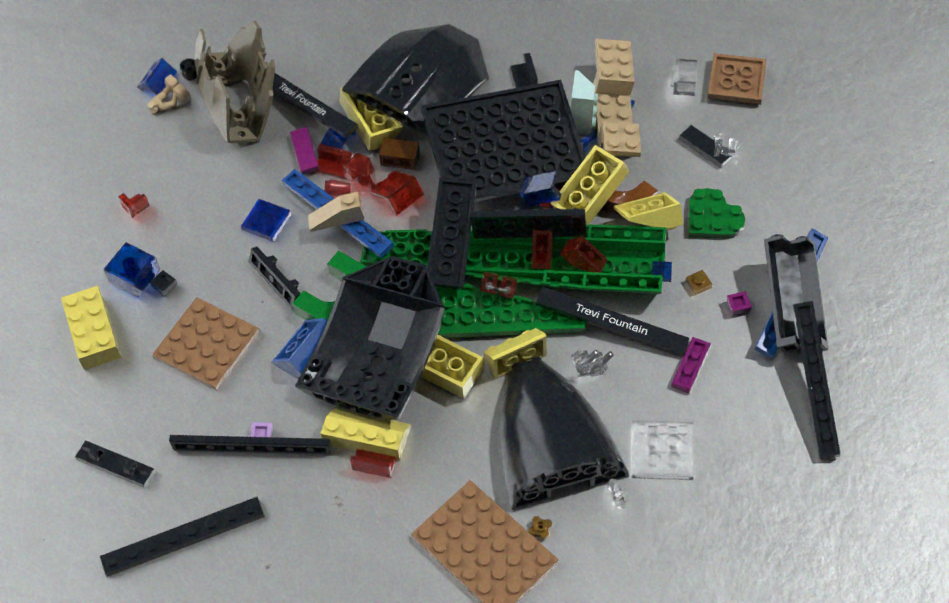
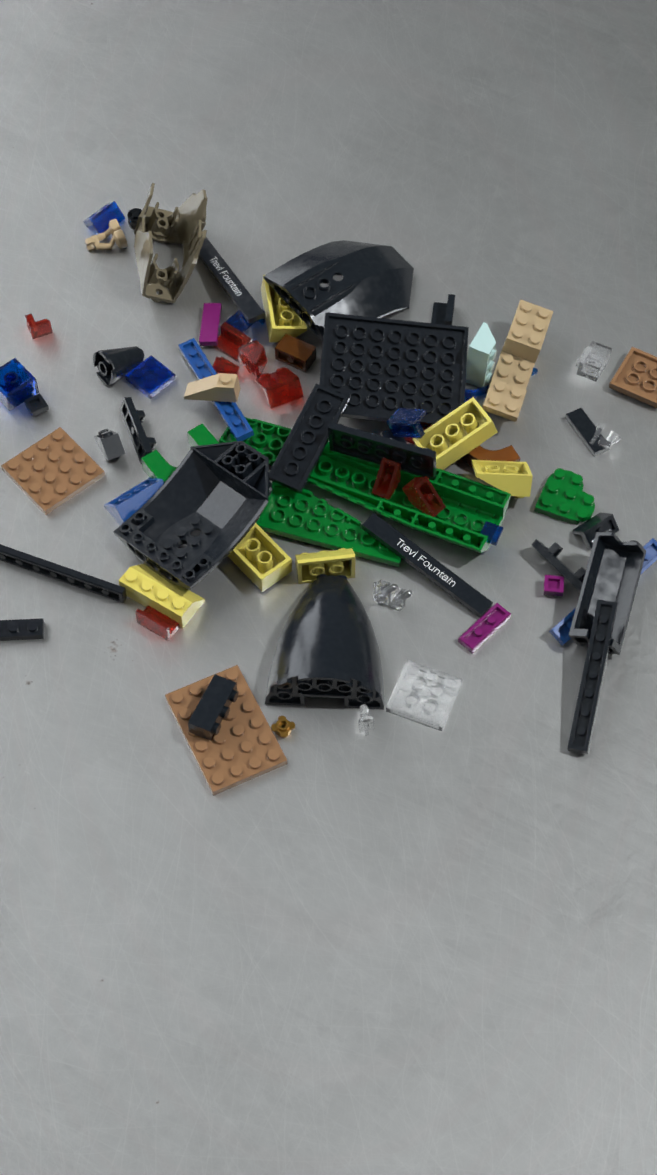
camera: 15 degrees right, 0 degrees up
lavender plate [250,422,273,437] -> none
clear red piece [480,272,517,298] -> none
pearl gold plate [686,270,712,295] -> none
none -> black cone [93,346,144,385]
none -> black slope [94,429,125,460]
none -> black brick [188,674,239,741]
none -> black hinge [531,539,586,591]
none -> black panel [572,512,619,549]

